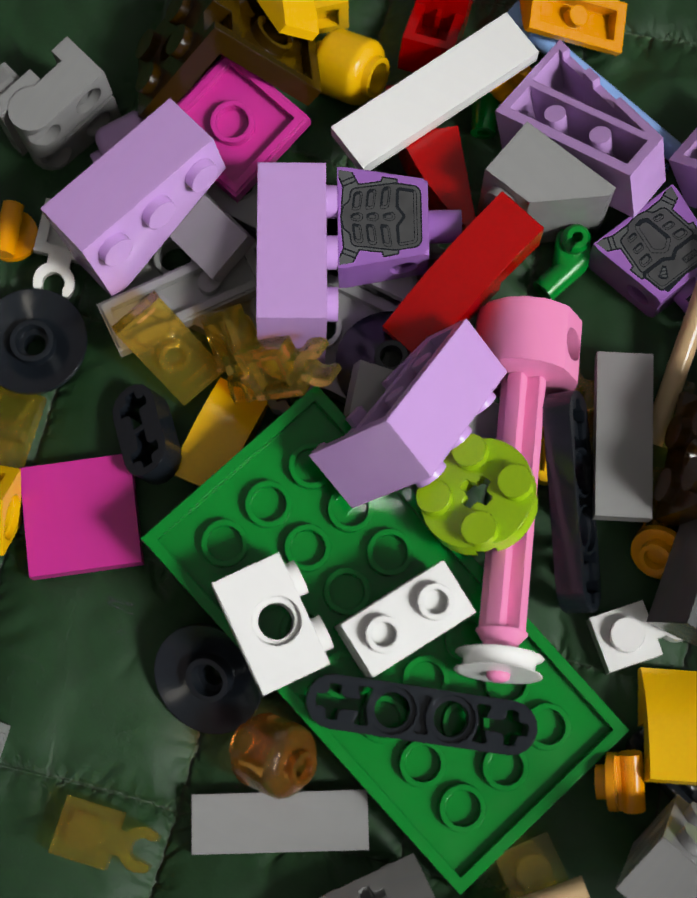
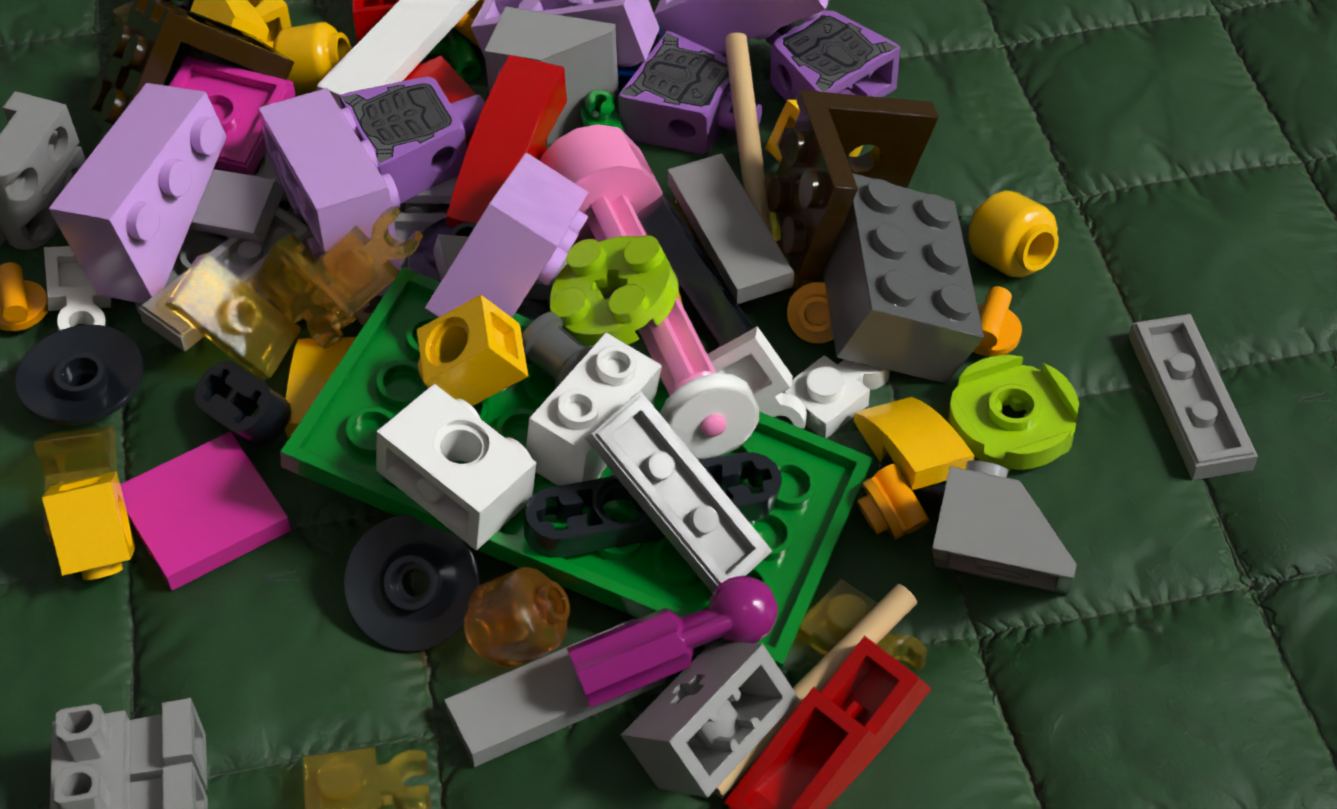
camera: 25 degrees left, 25 degrees down
none -> yellow brick [417,294,528,406]
none -> dark grey bush [522,312,593,389]
none -> magenta piece [567,576,778,708]
none -> tile [585,391,772,593]
none -> white plate [707,326,807,429]

